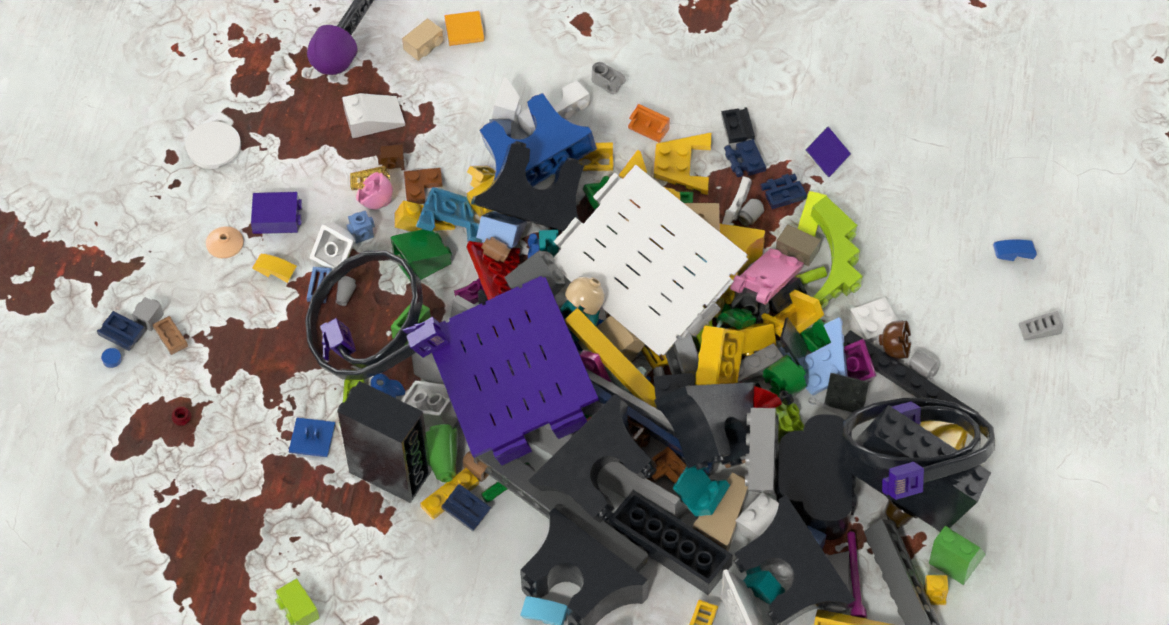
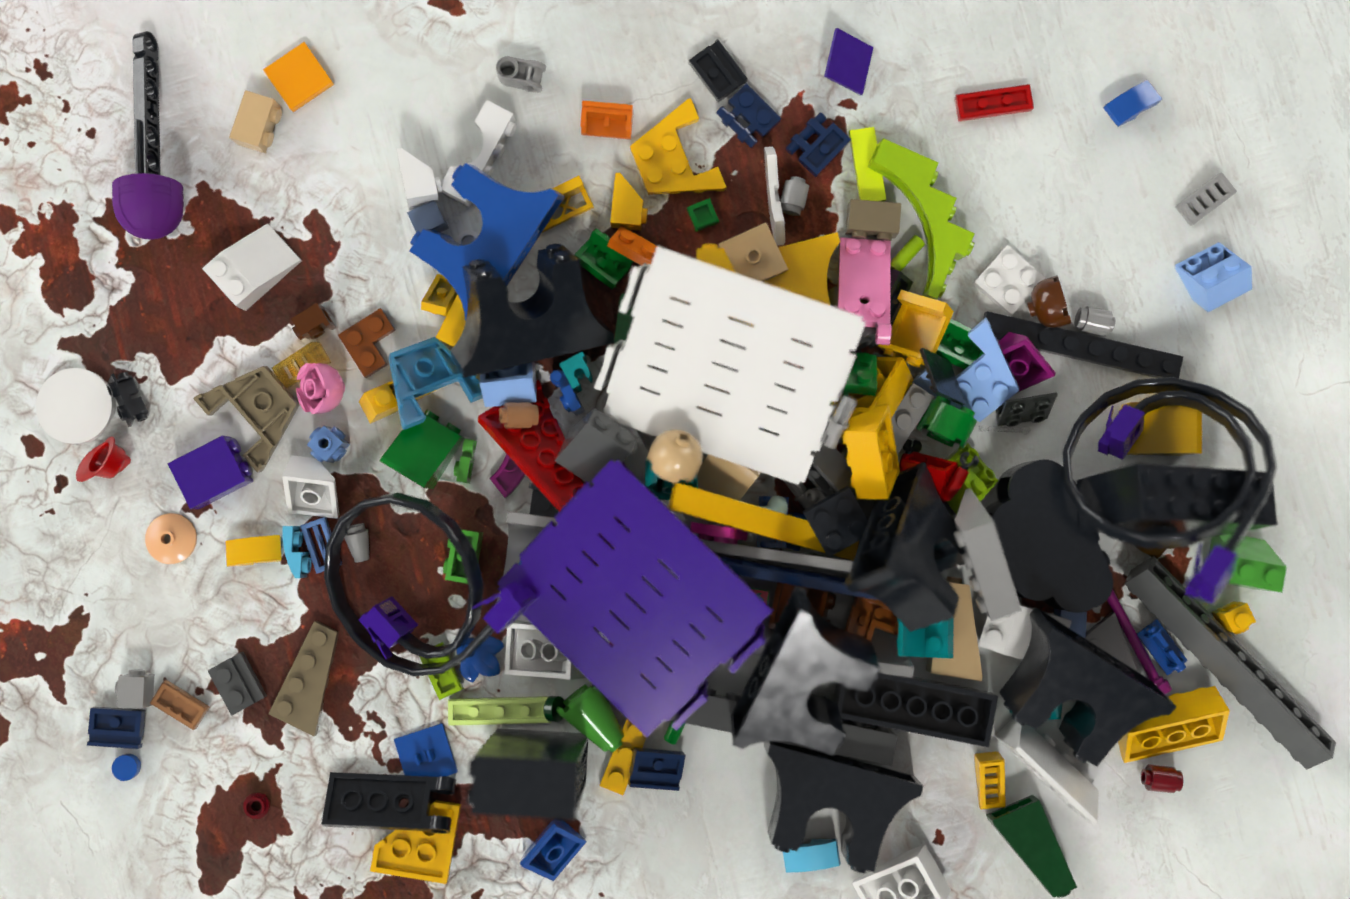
camera: 30 degrees left, 30 degrees up
none -> red piece [76,437,131,482]
none -> black hinge [106,372,148,427]
none -> dark tan wing [193,366,300,473]
none -> dark grey plate [208,652,267,716]
none -> dark tan wing [269,621,339,736]
none -> medium azure slope [282,526,312,578]
none -> black hinge [321,772,456,834]
none -> yellow plate [370,800,461,884]
none -> bright green plate [454,439,477,483]
none -> blue slope [520,819,587,881]
none -> red tile [954,84,1034,122]
none -> blue hinge [1137,619,1188,676]
none -> light blue slope [1175,242,1252,312]

